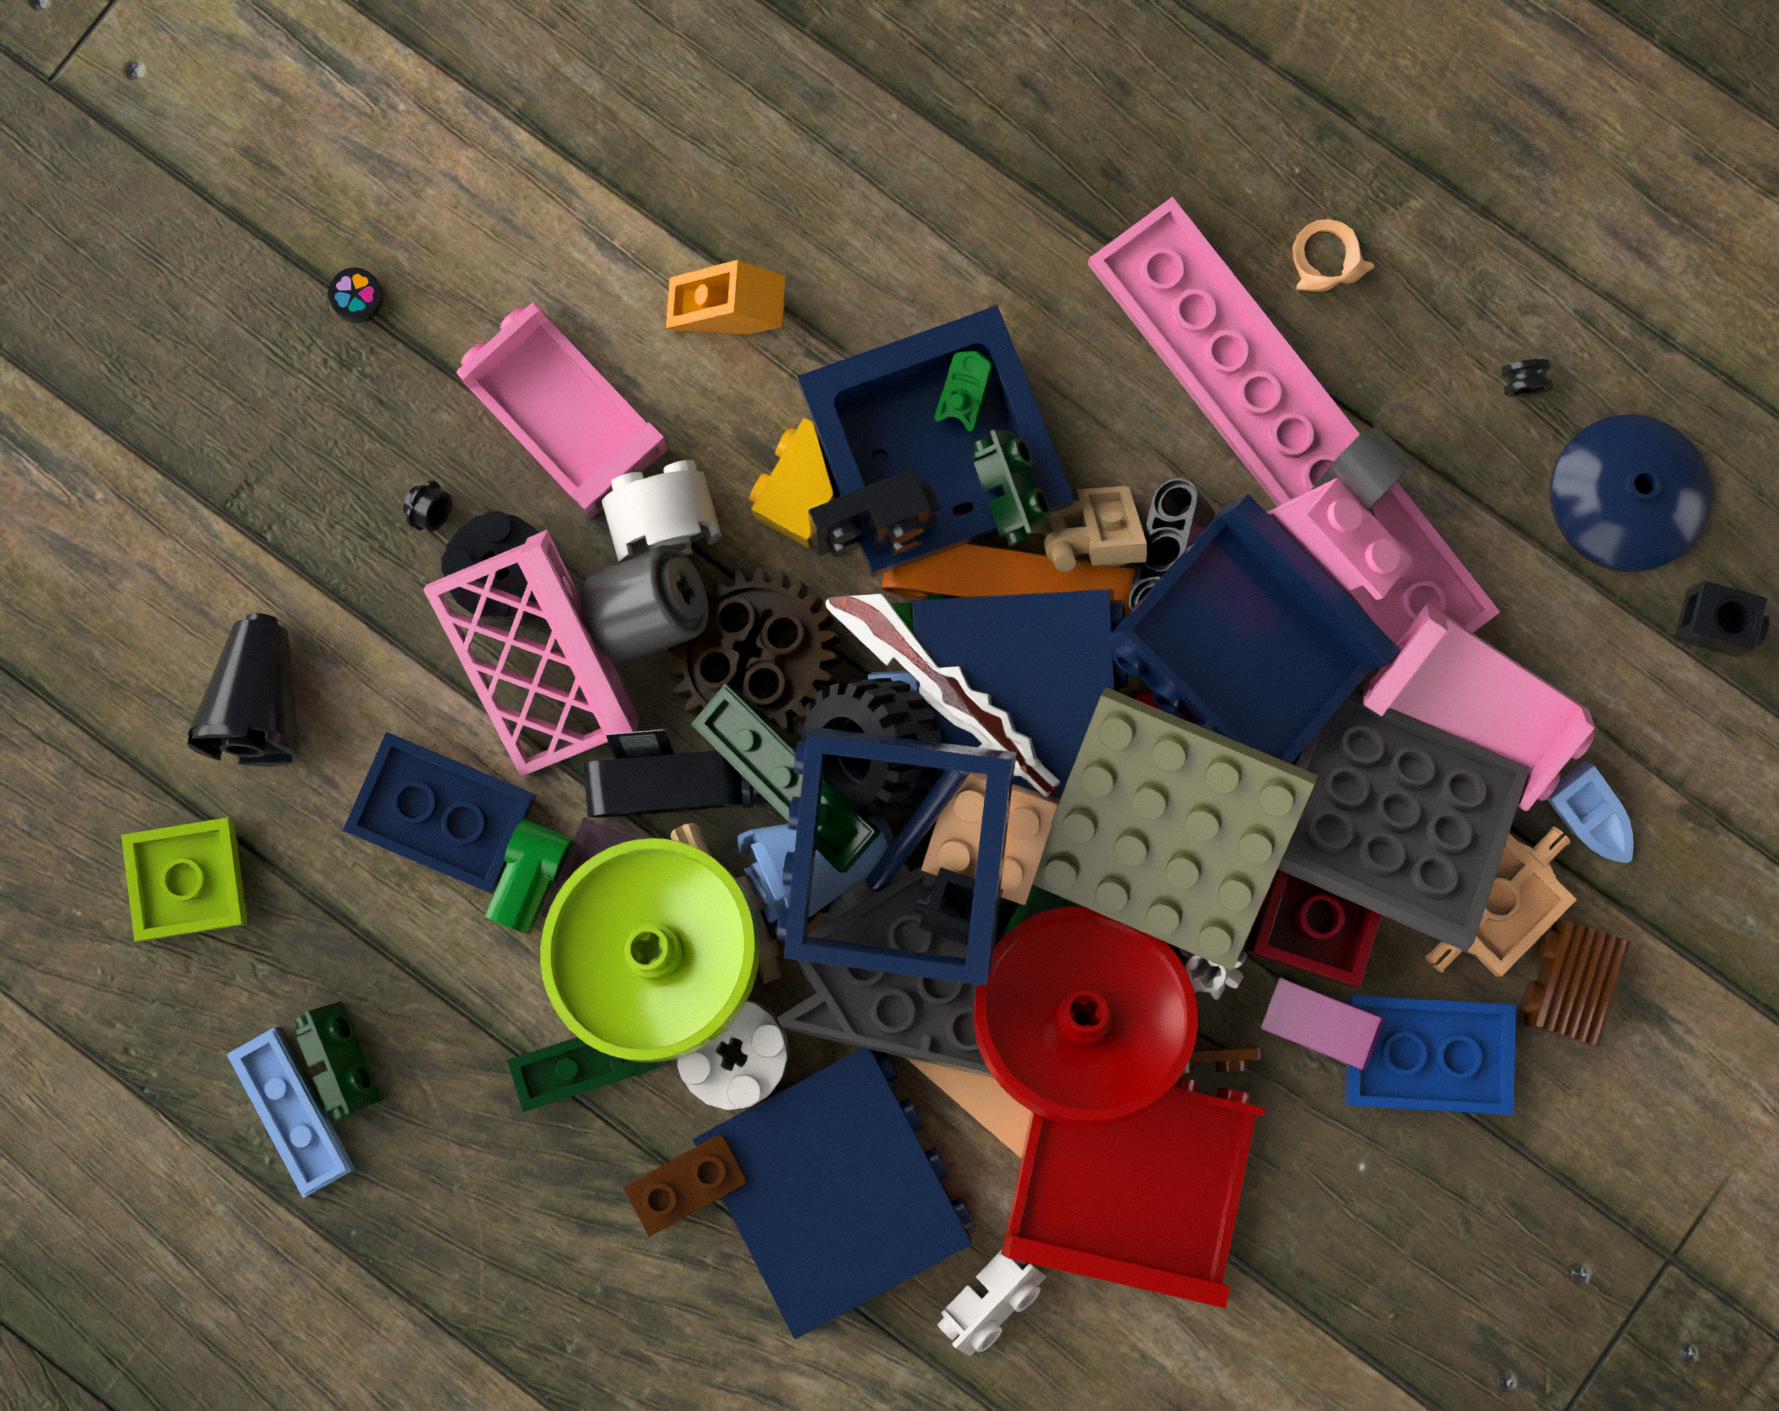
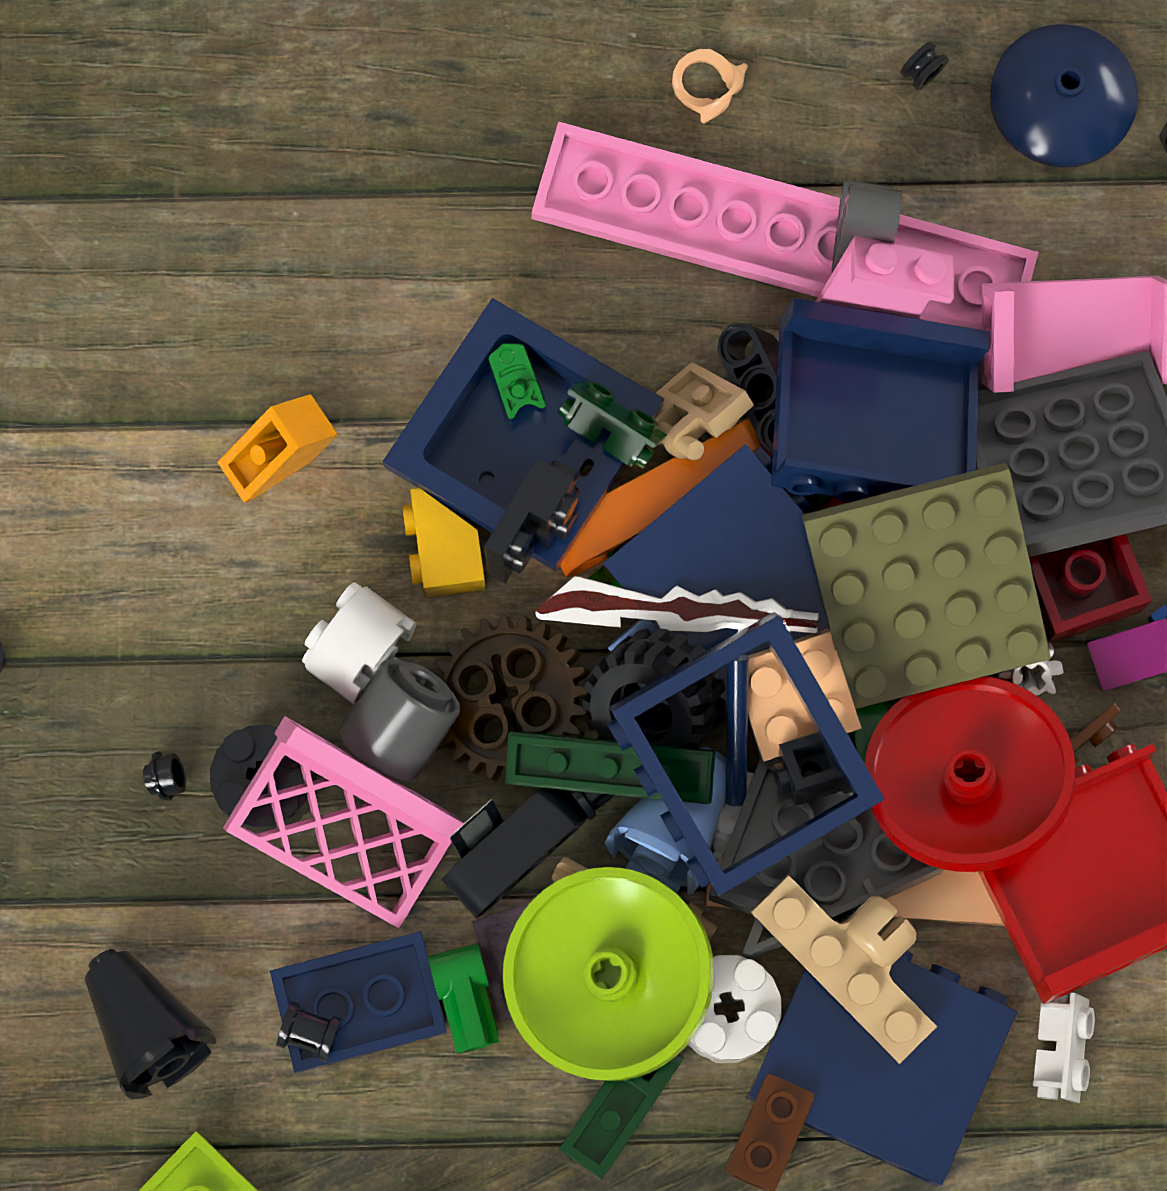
camera: 45 degrees left, 5 degrees down
bright pink panel [456,302,669,519] -> none
none -> black bush [276,1001,342,1062]
none -> tan plate [750,874,937,1064]

